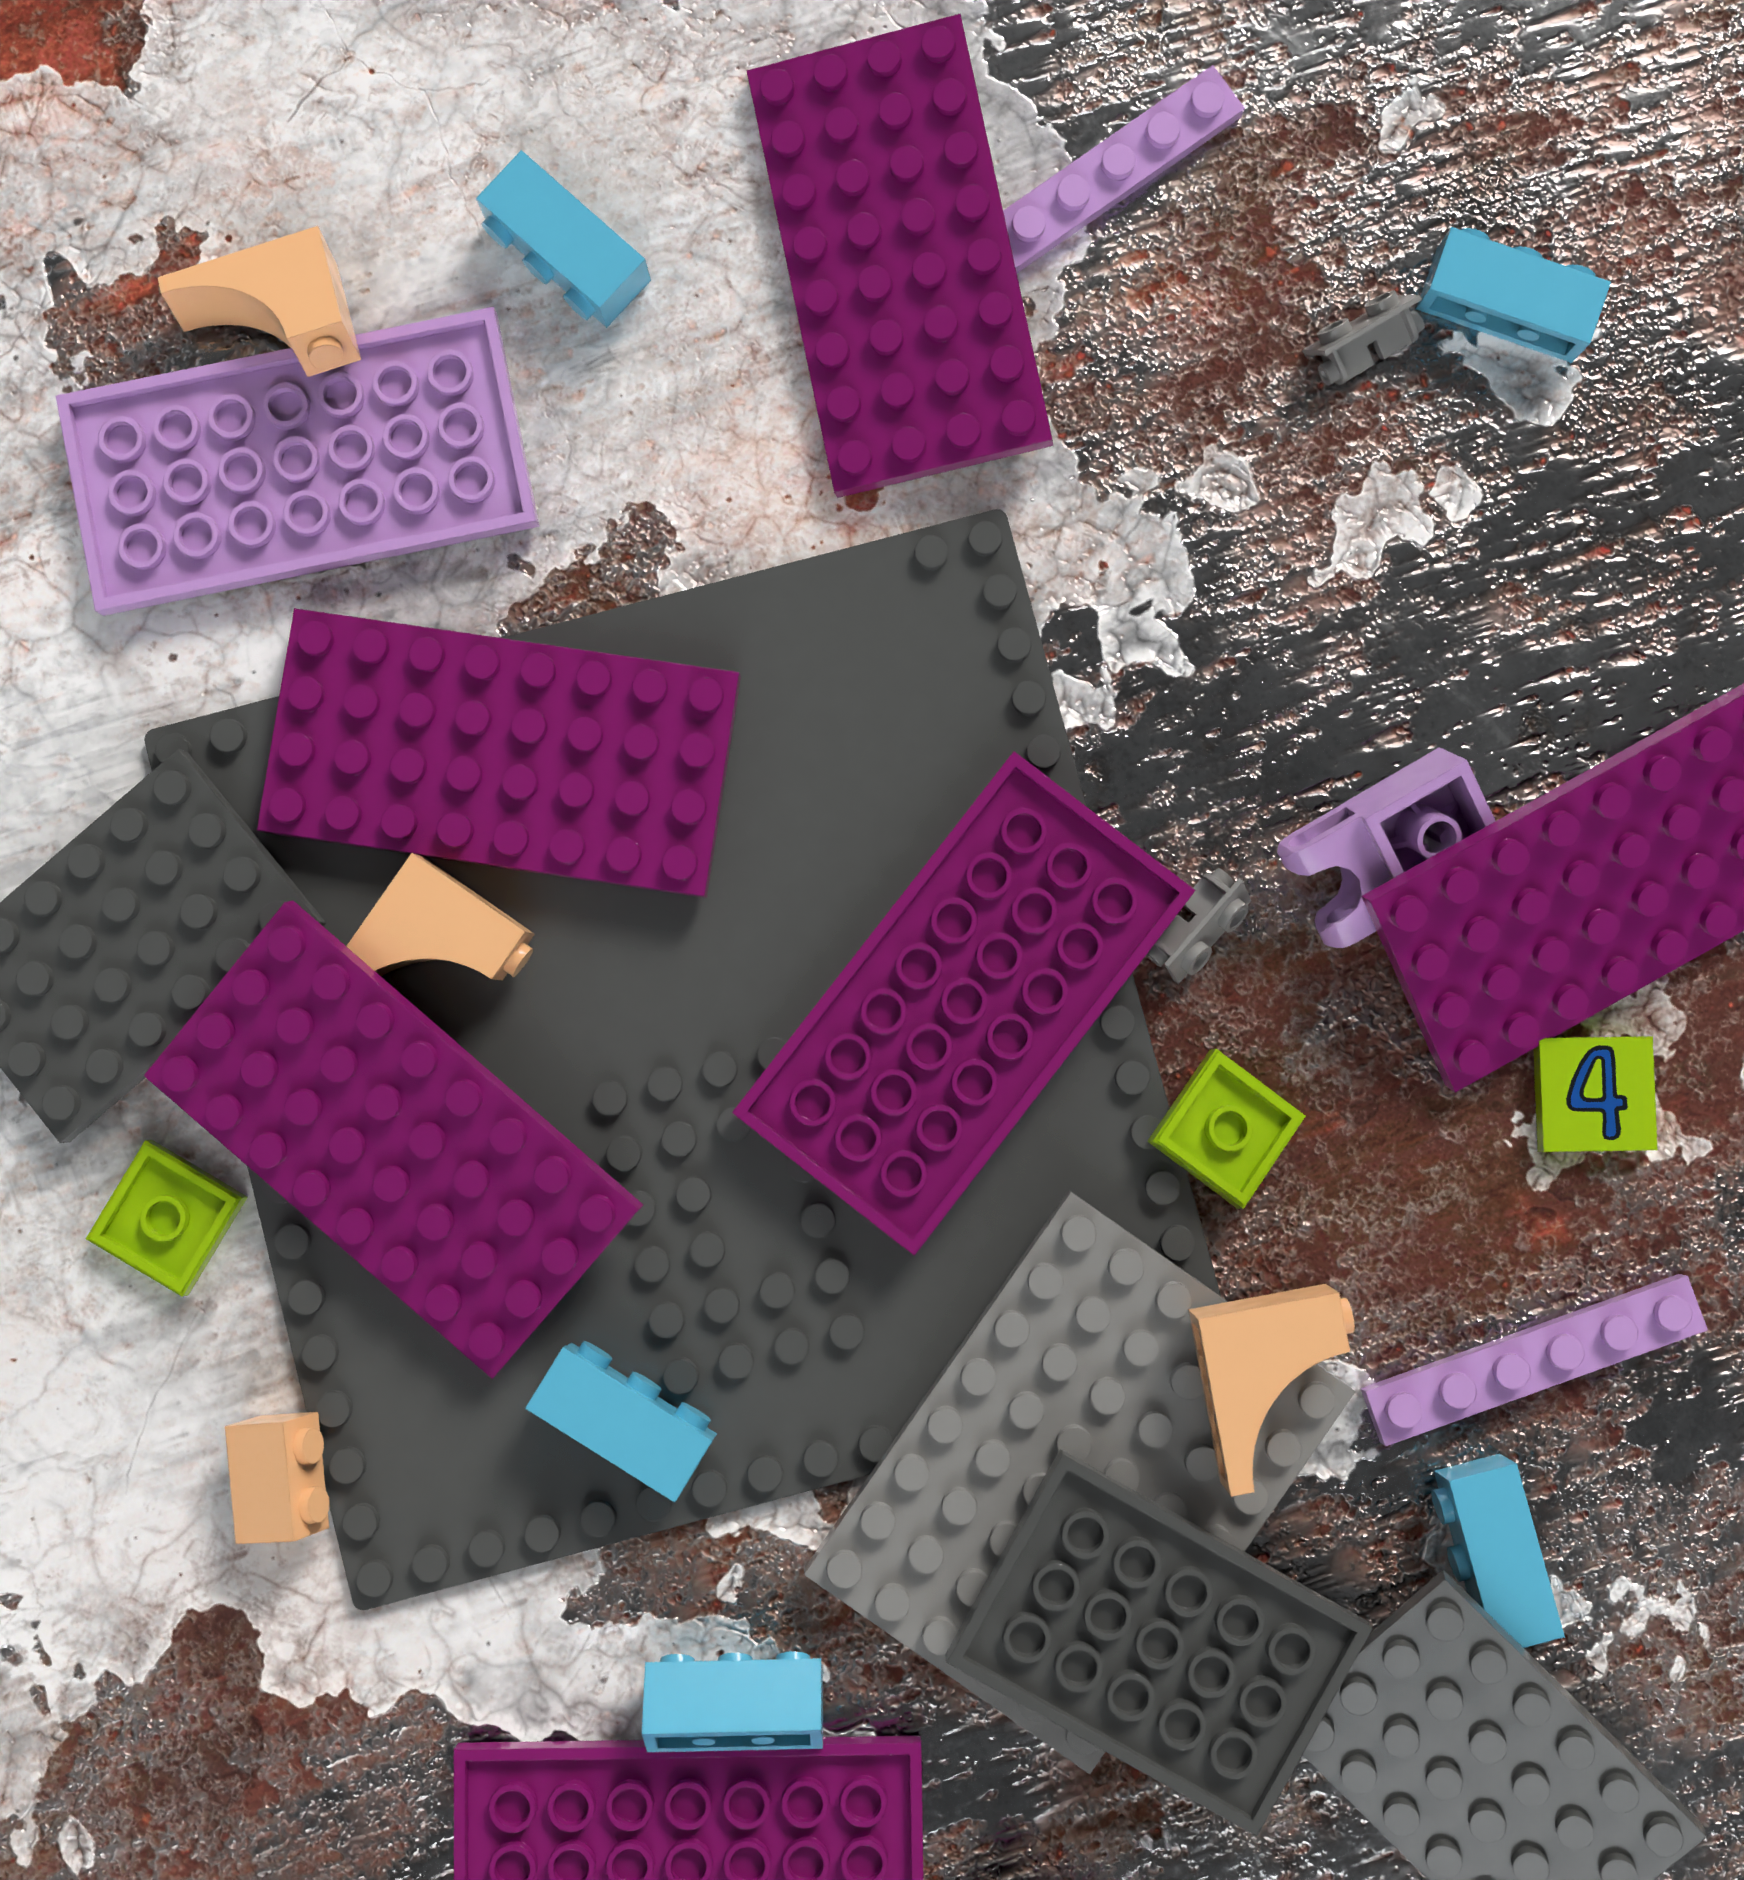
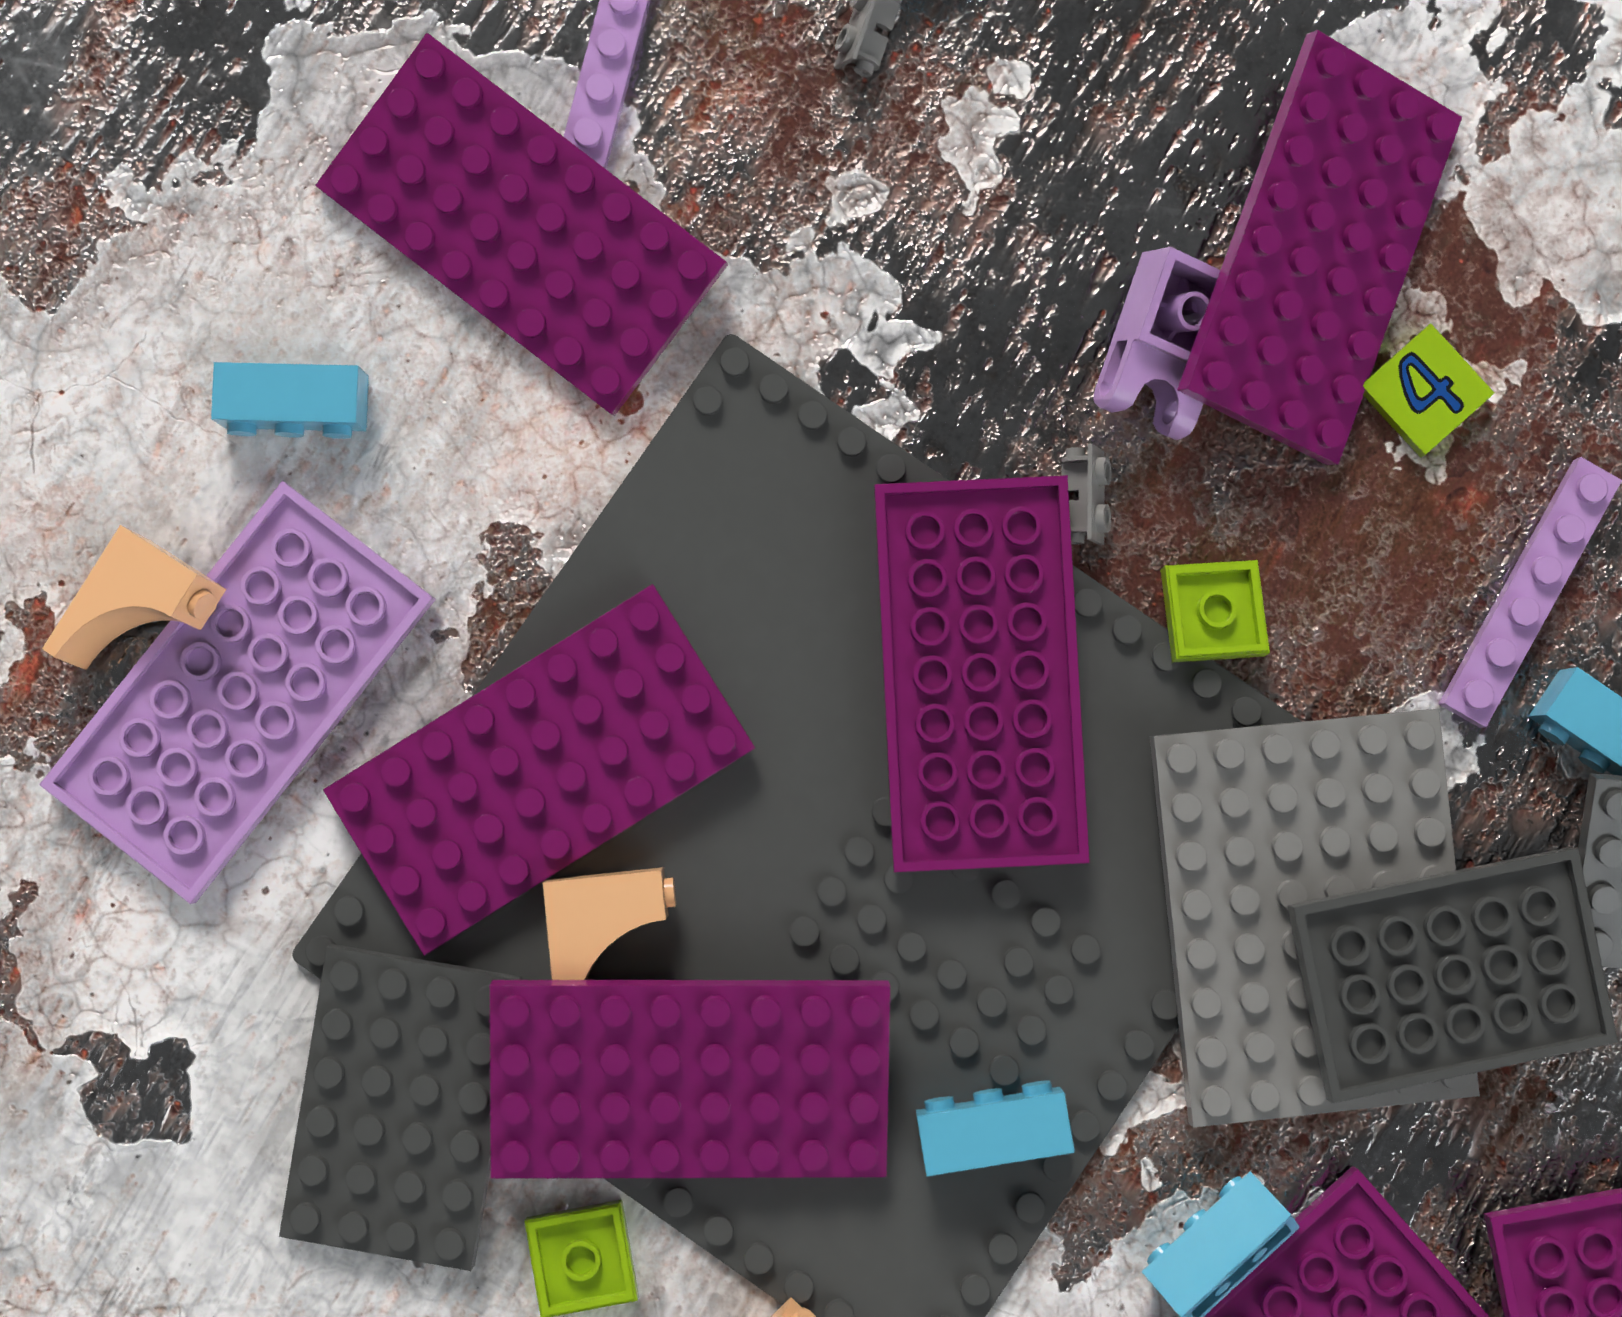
camera: 45 degrees left, 0 degrees up
light nougat arch [1188,1284,1355,1497] -> none

